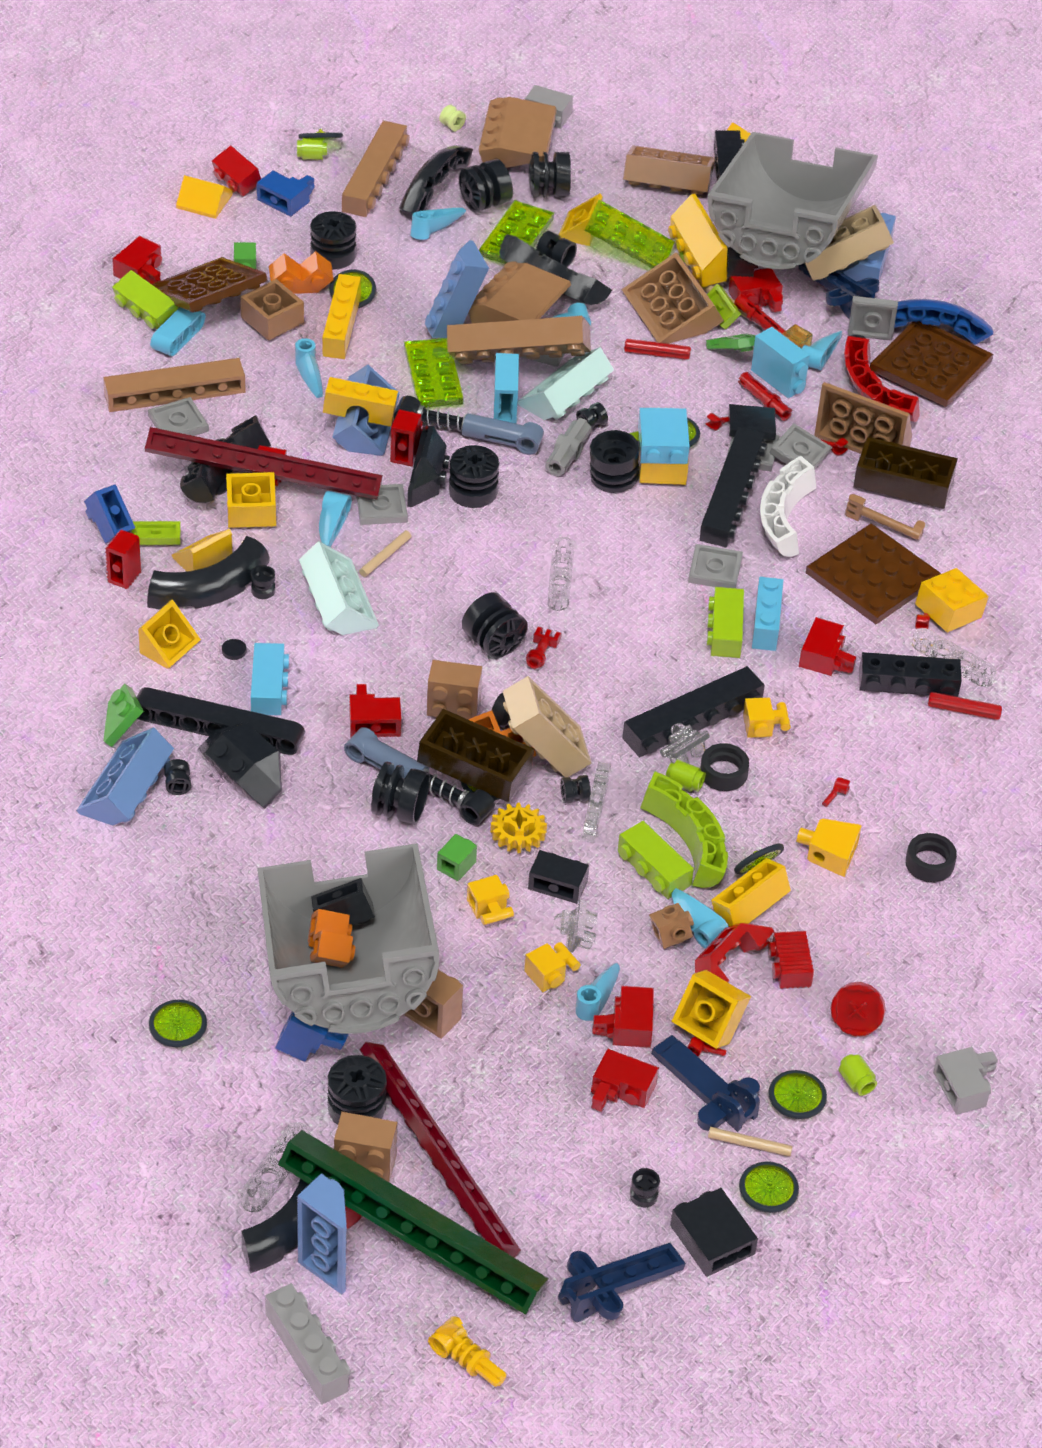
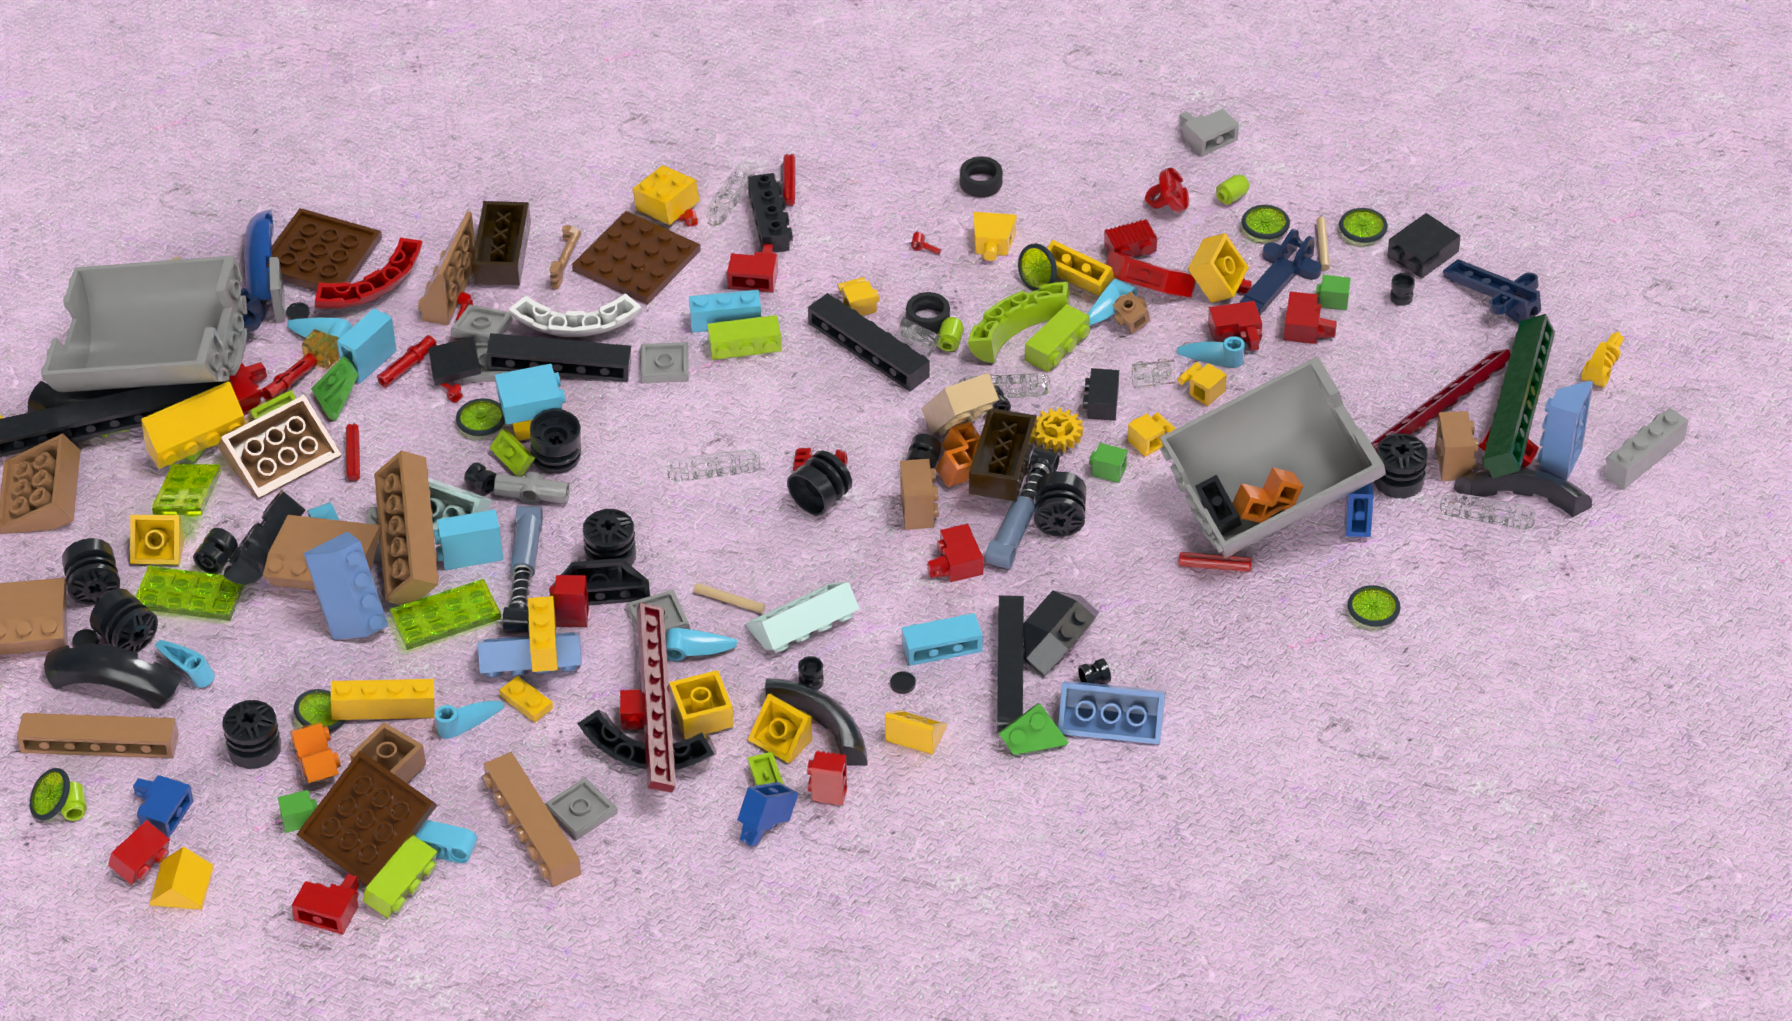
camera: 100 degrees left, 0 degrees up
none -> yellow plate [499,676,553,723]
none -> bright green brick [1316,275,1351,310]

